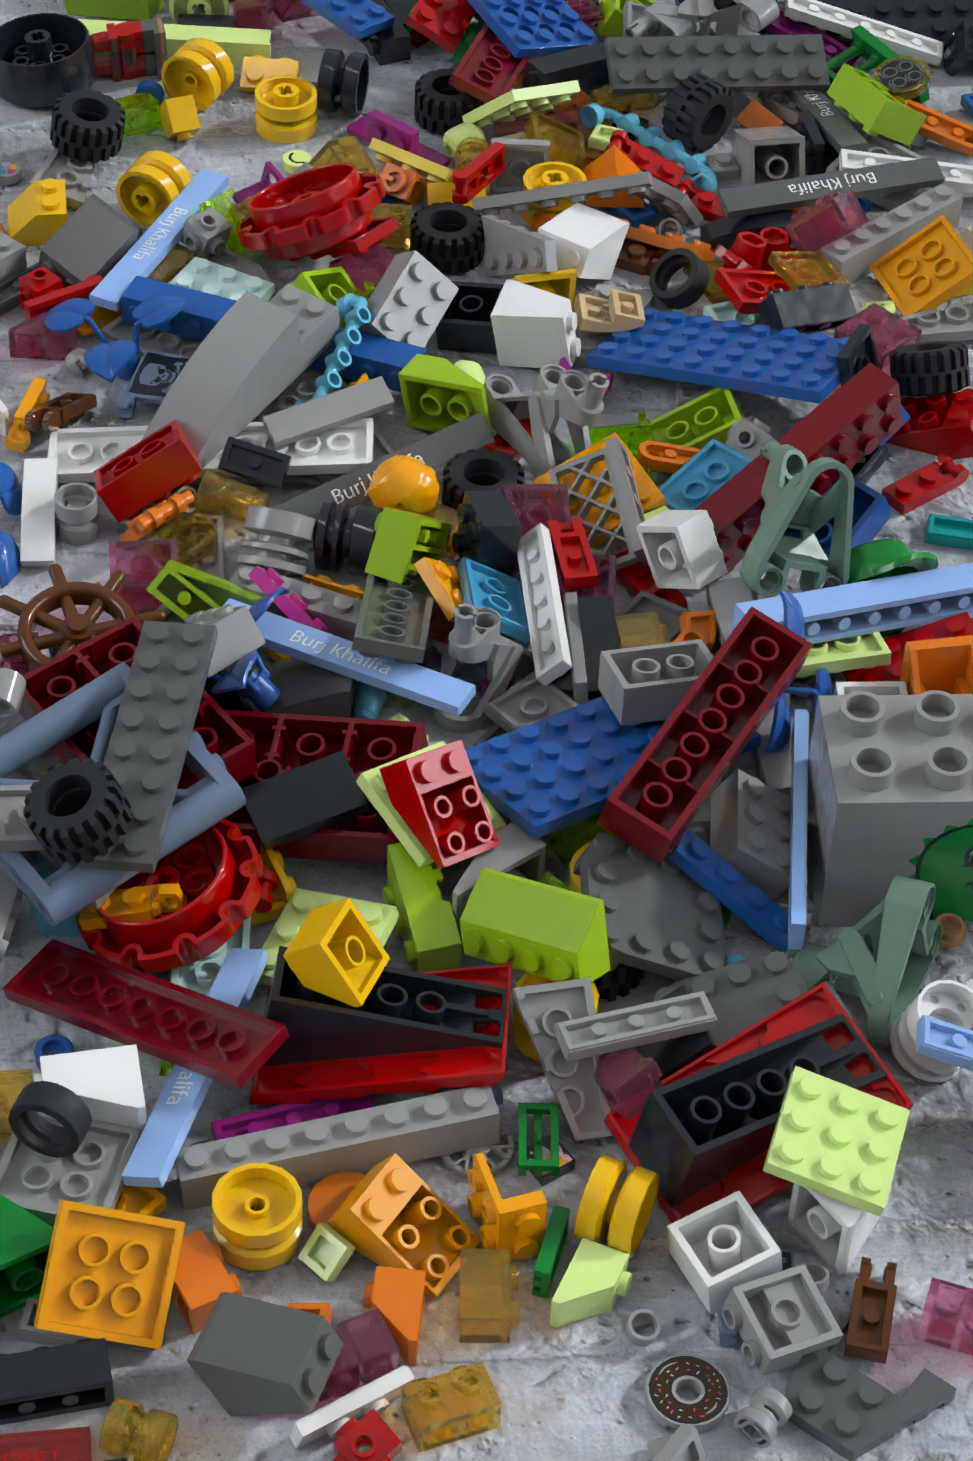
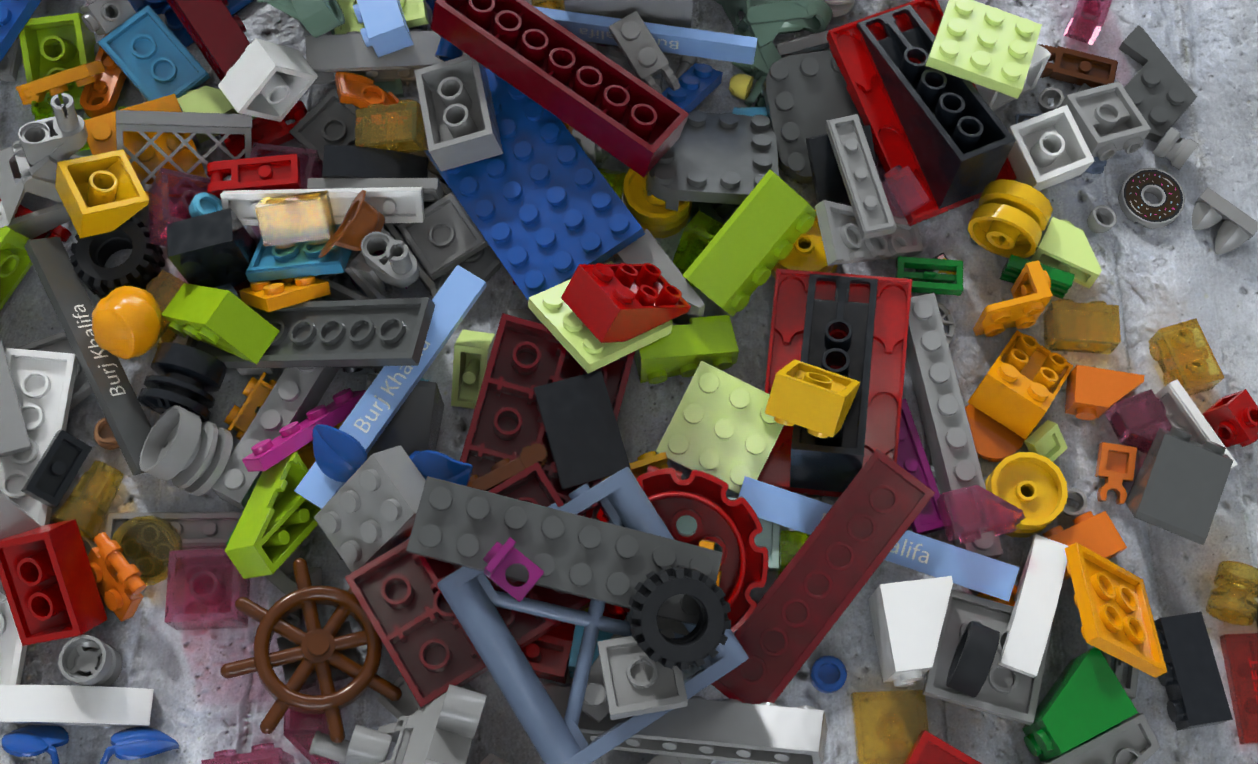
camera: 85 degrees left, 25 degrees up
none -> light orange hinge [16,60,106,105]
none -> yellow slope [55,149,149,239]
none -> medium azure tile [189,192,222,218]
none -> clear yellow brick [255,190,336,249]
none -> dark orange piece [318,190,385,258]
none -> reddish brown hinge [467,442,548,492]
none -> magenta bracket [483,537,544,602]
none -> light grey hinge [609,11,680,94]
none -> clear pink slope [936,485,1025,544]
none -> white slope [998,534,1068,678]
none -> light grey hinge [1062,488,1087,516]

